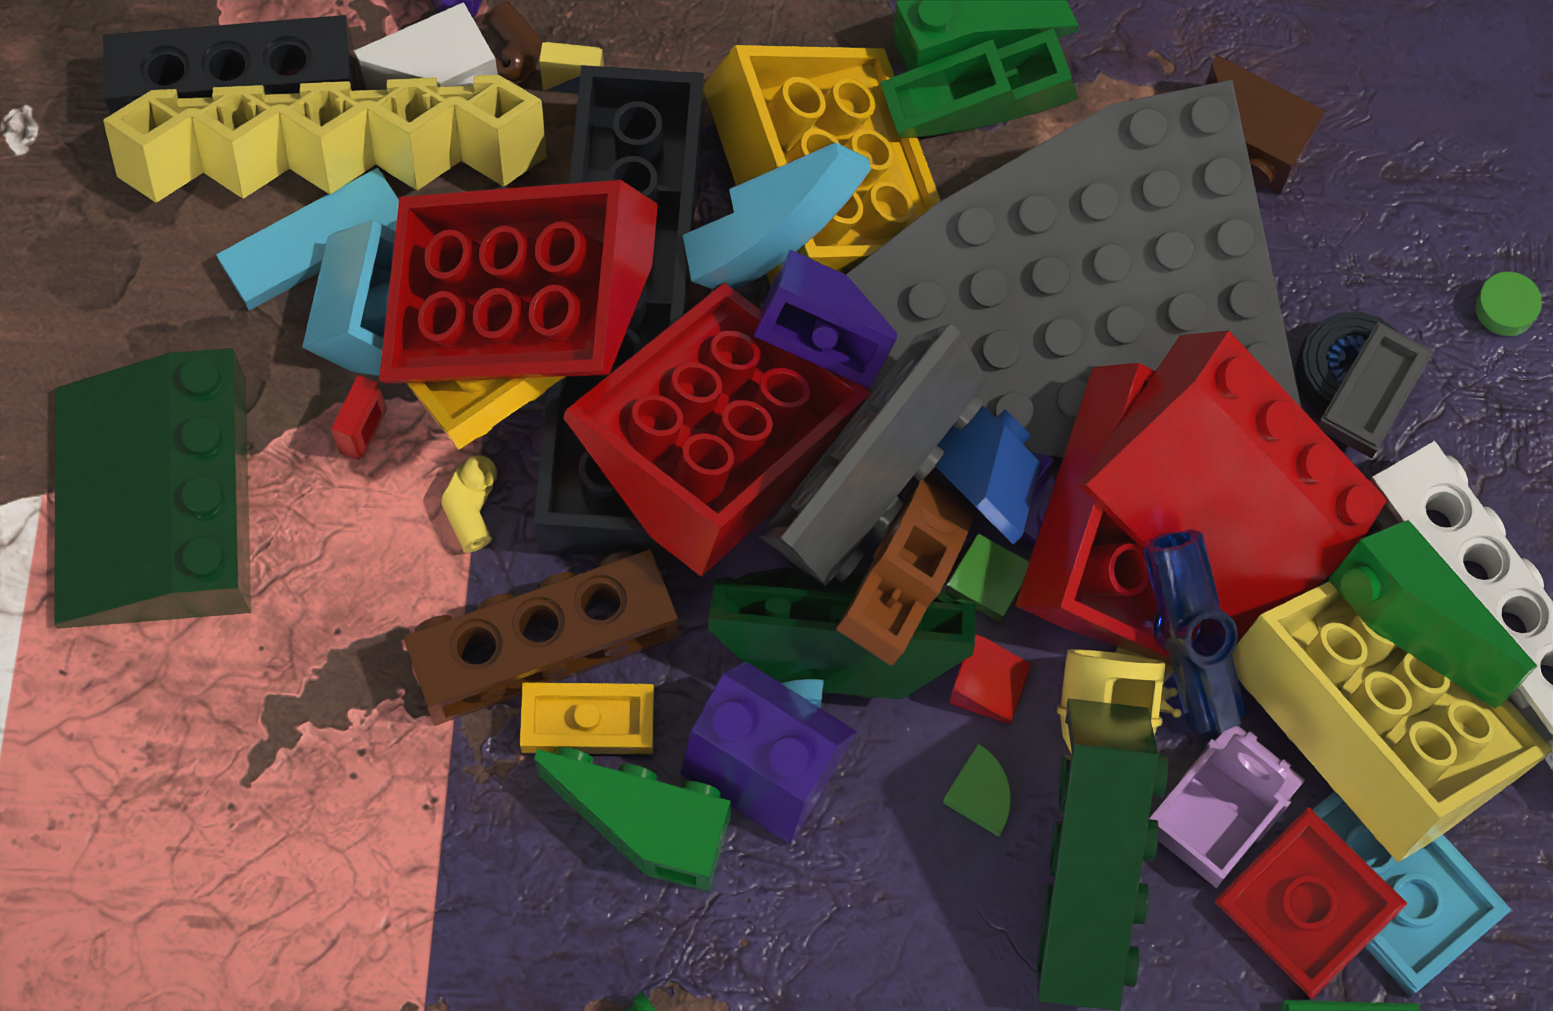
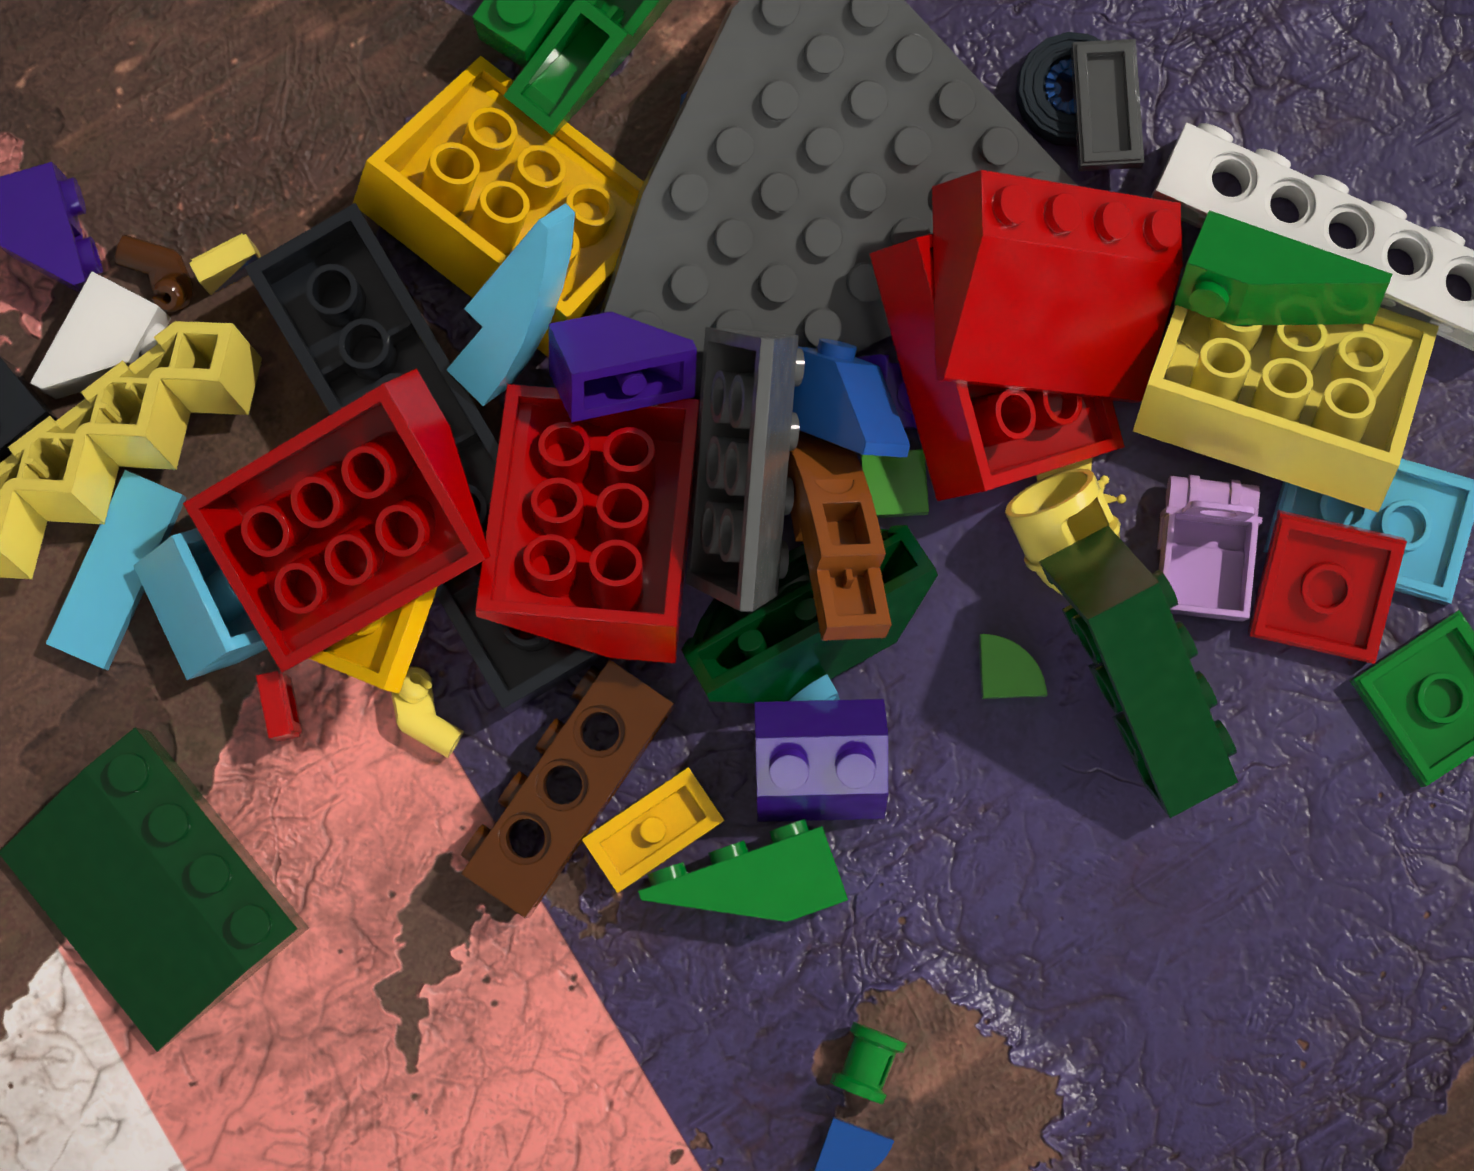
camera: 30 degrees left, 15 degrees up
red slope [949,634,1031,725] -> none
clear blue piece [1143,529,1246,734] -> none

